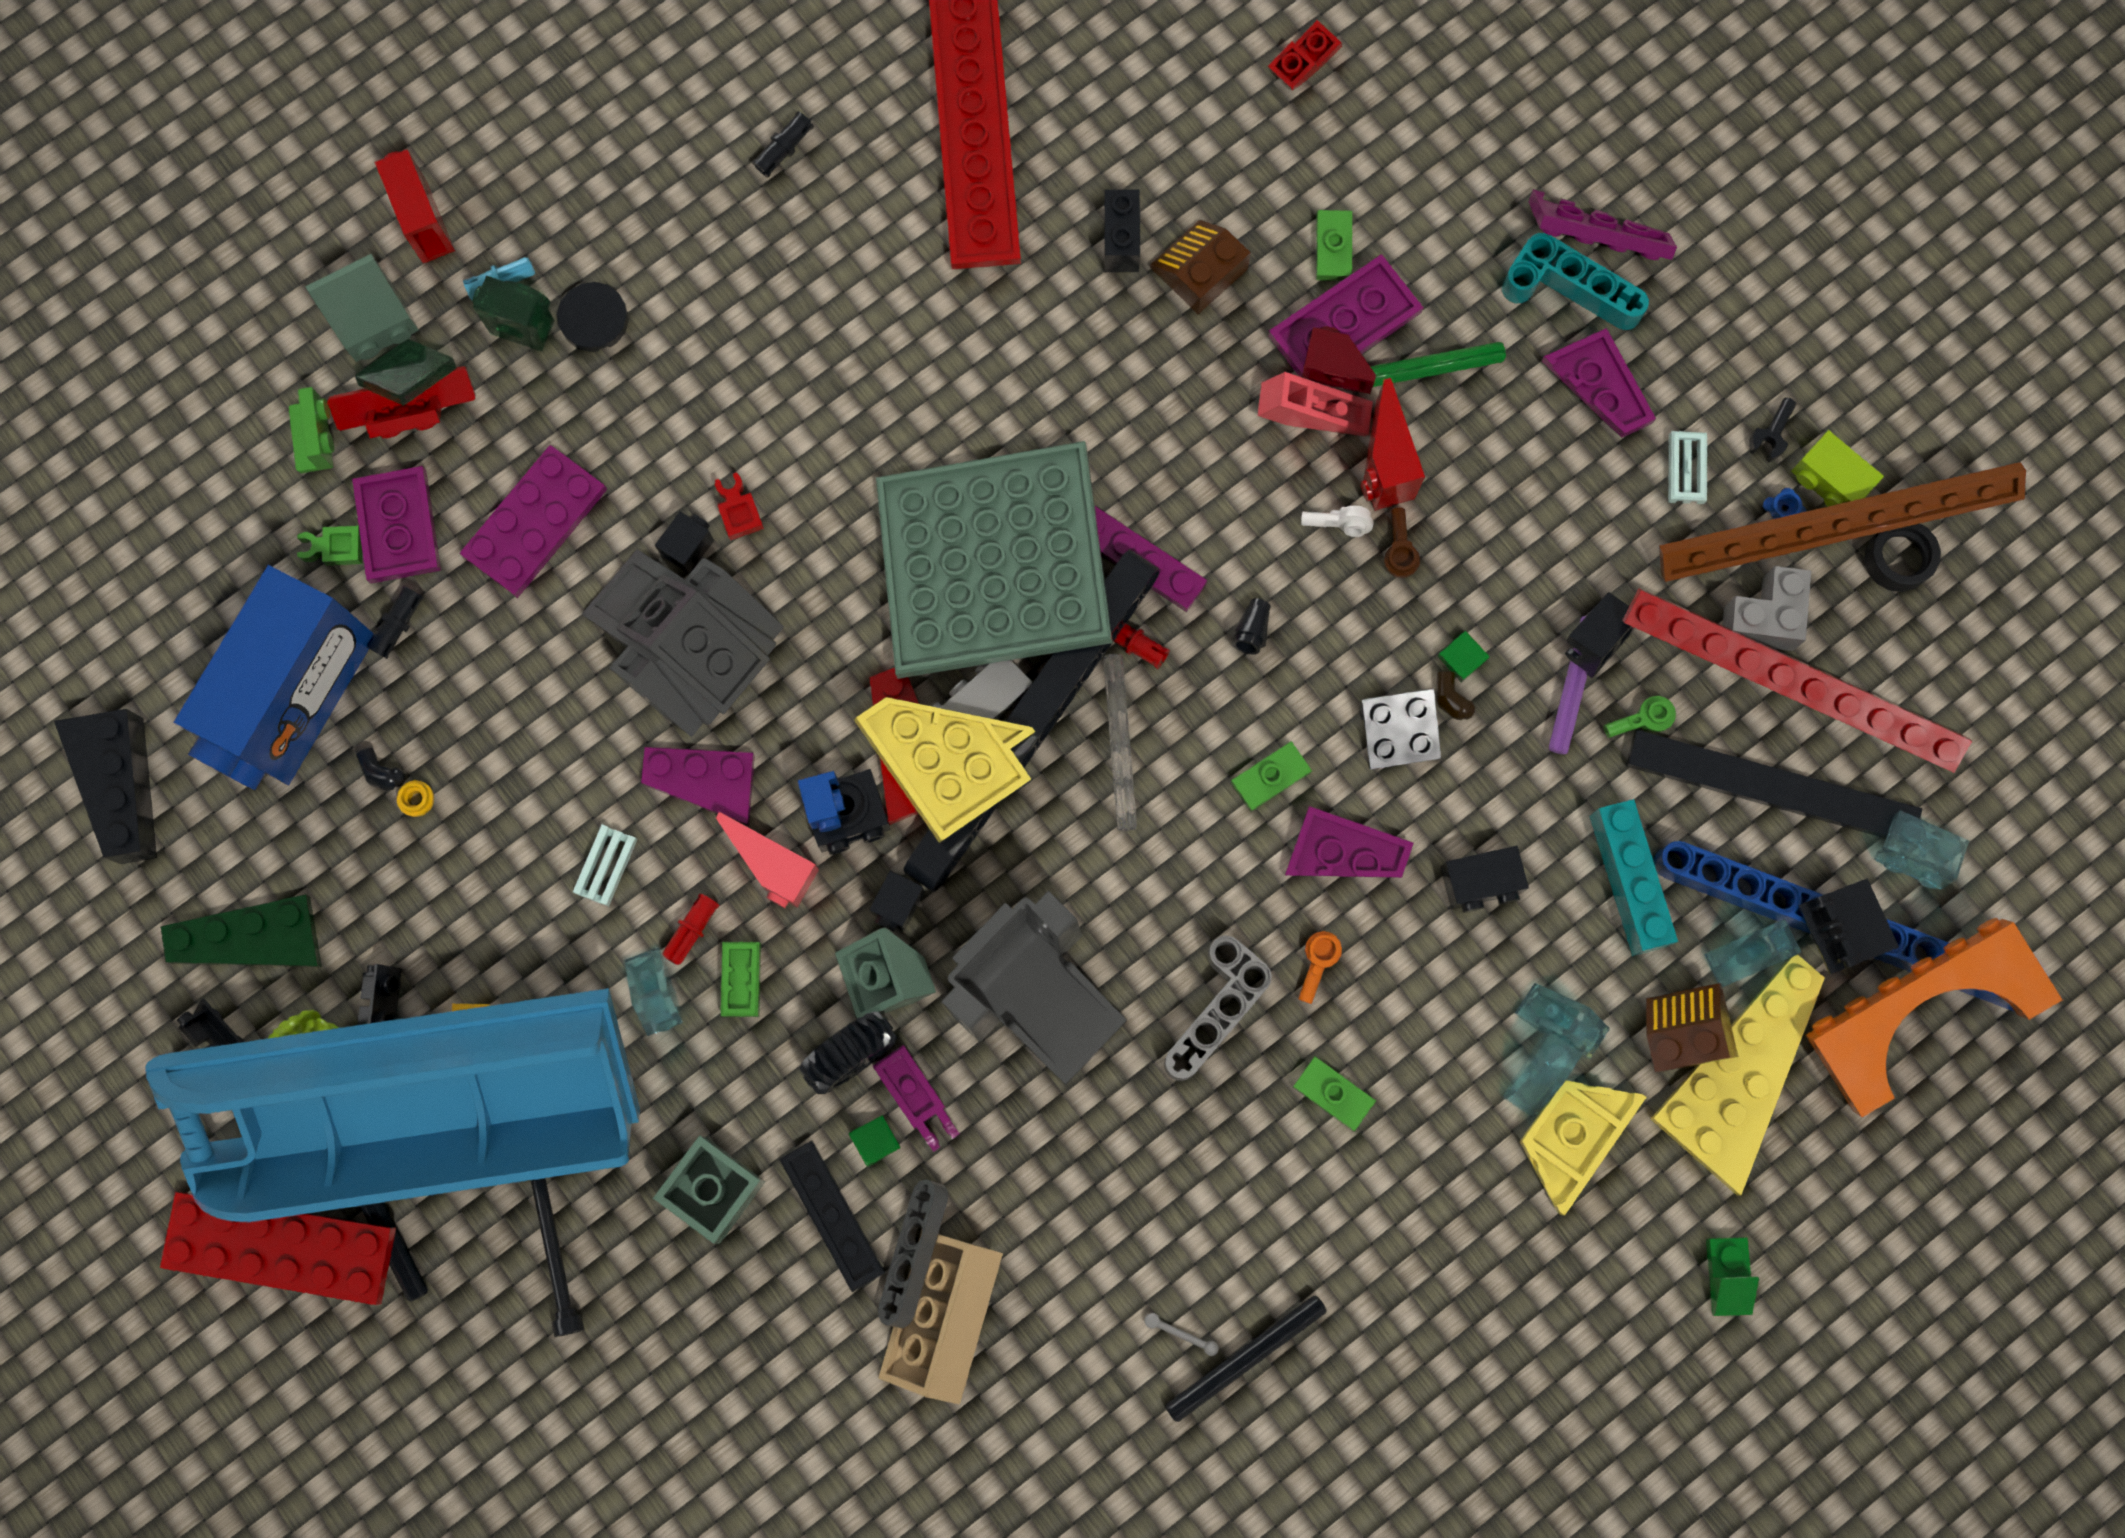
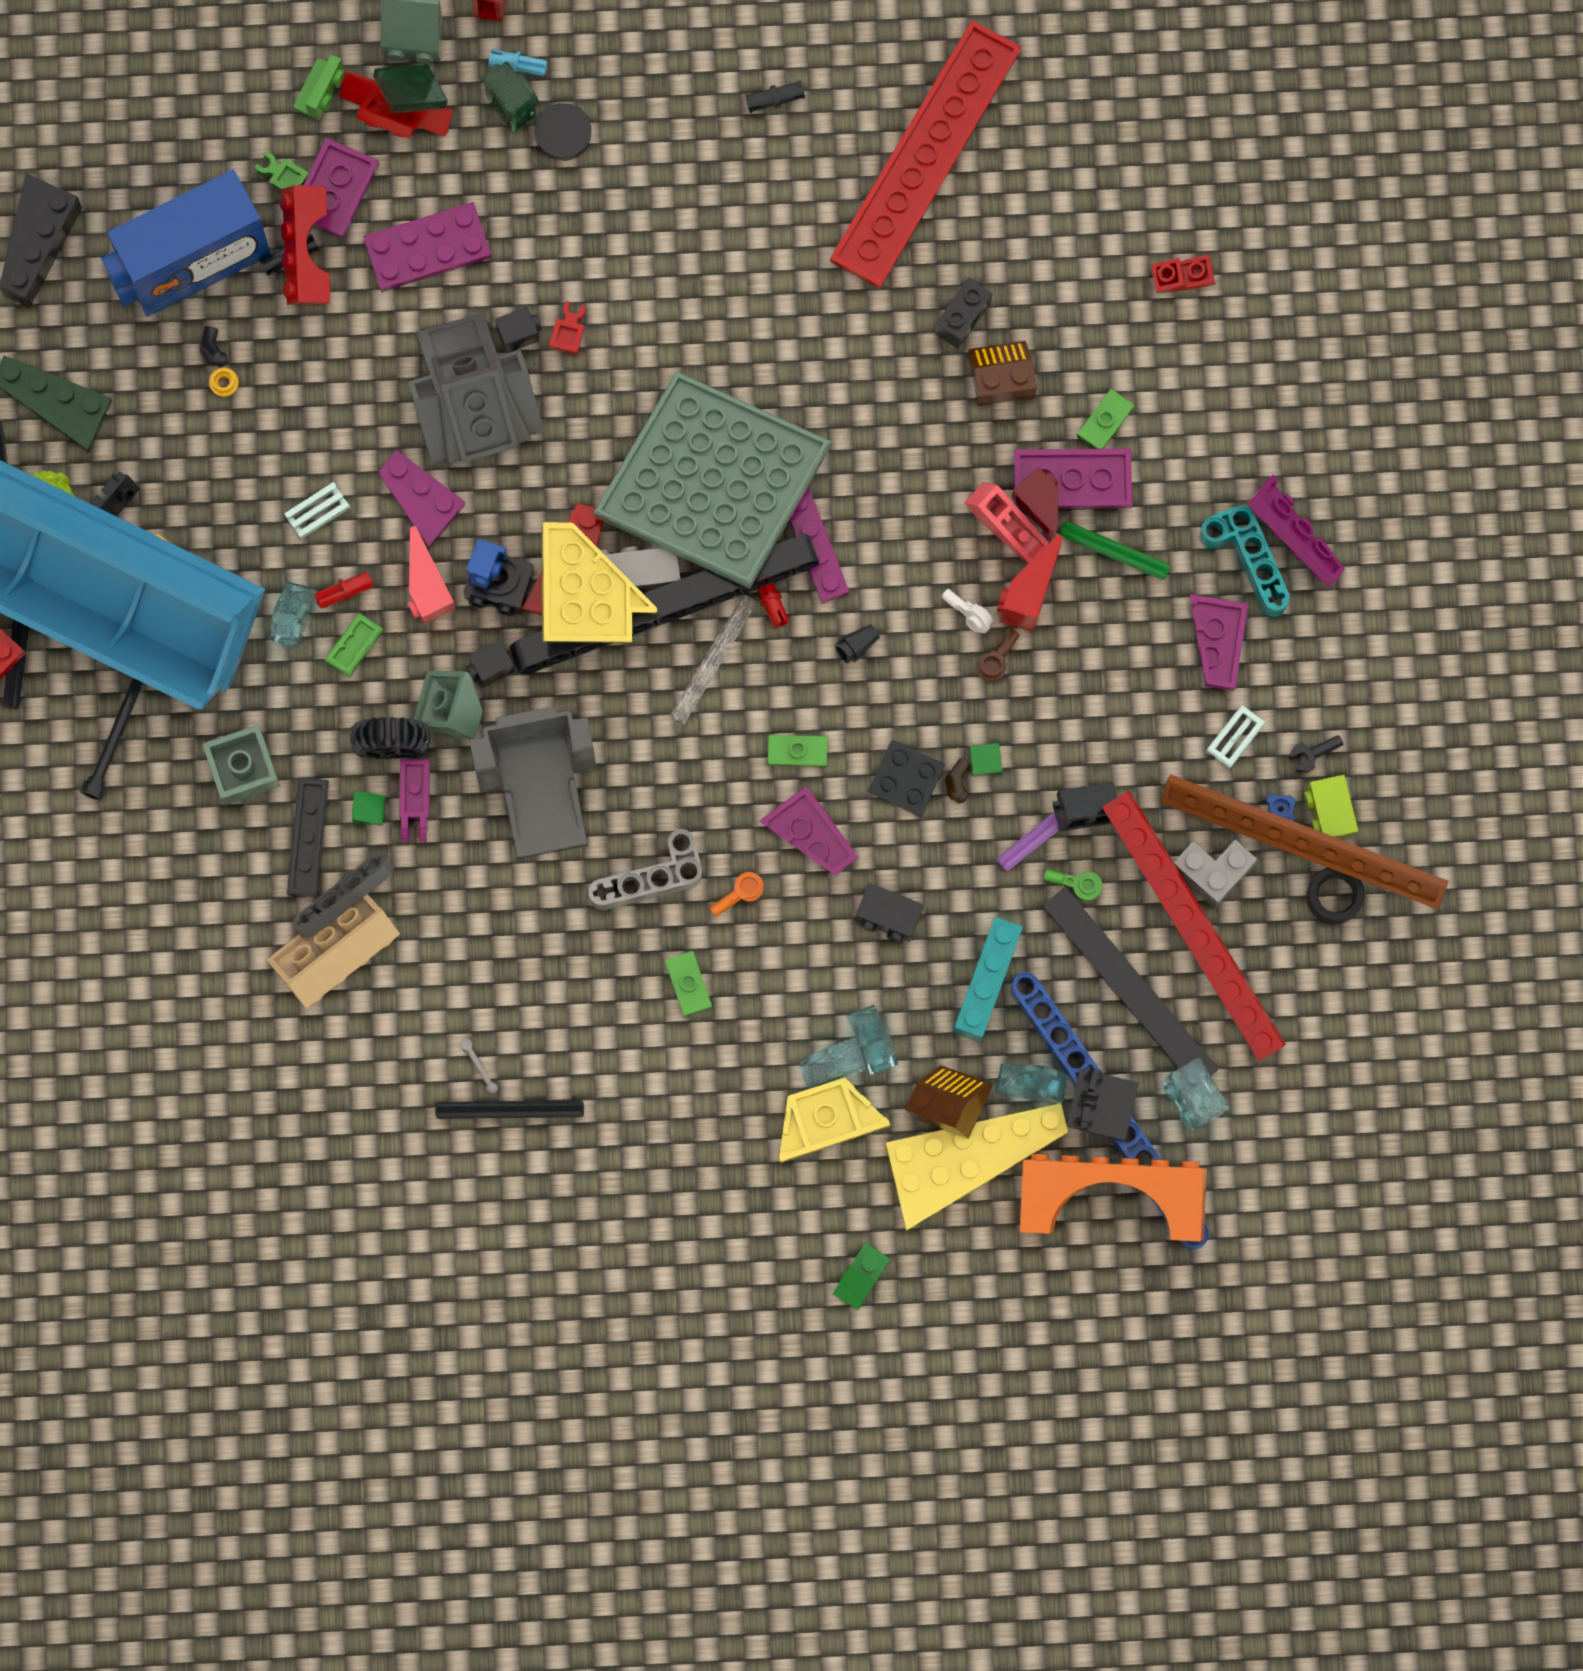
camera: 30 degrees right, 0 degrees up
none -> red arch [279,185,330,306]

